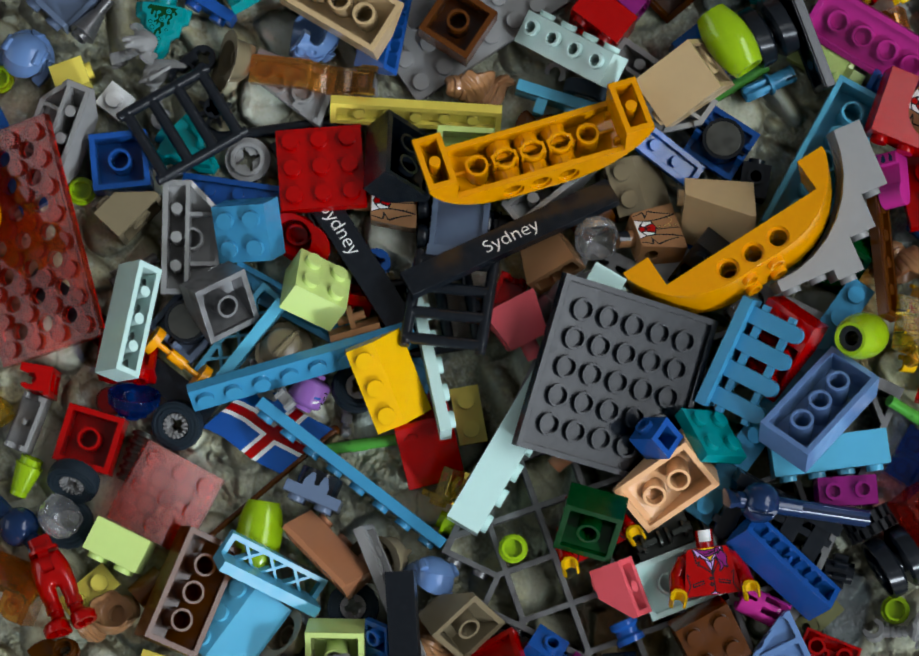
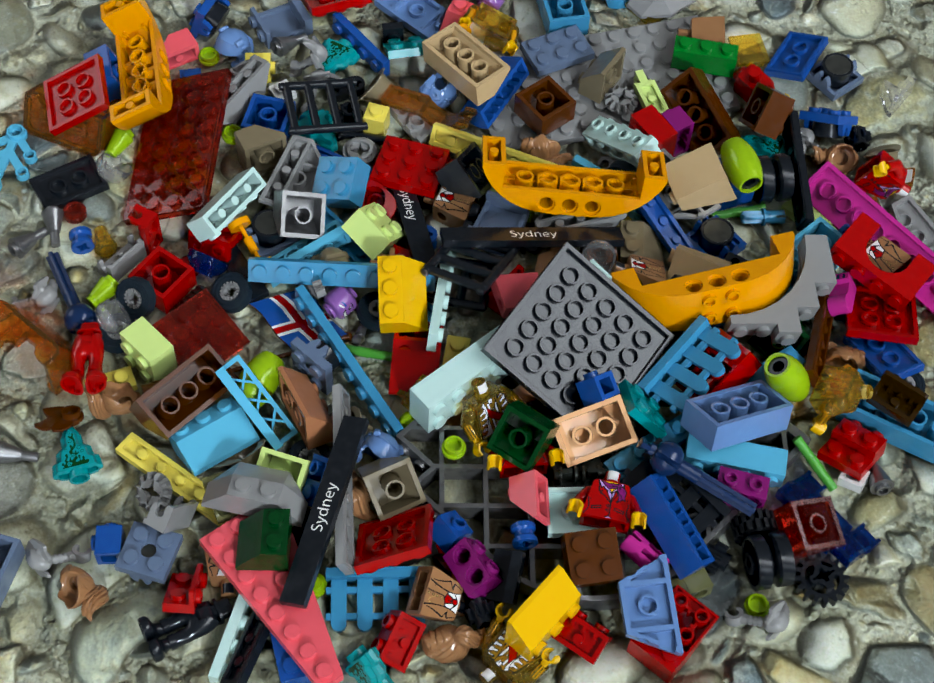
camera: 20 degrees right, 25 degrees down
none -> light yellow brick [363,102,390,136]
none -> torso [460,377,525,457]

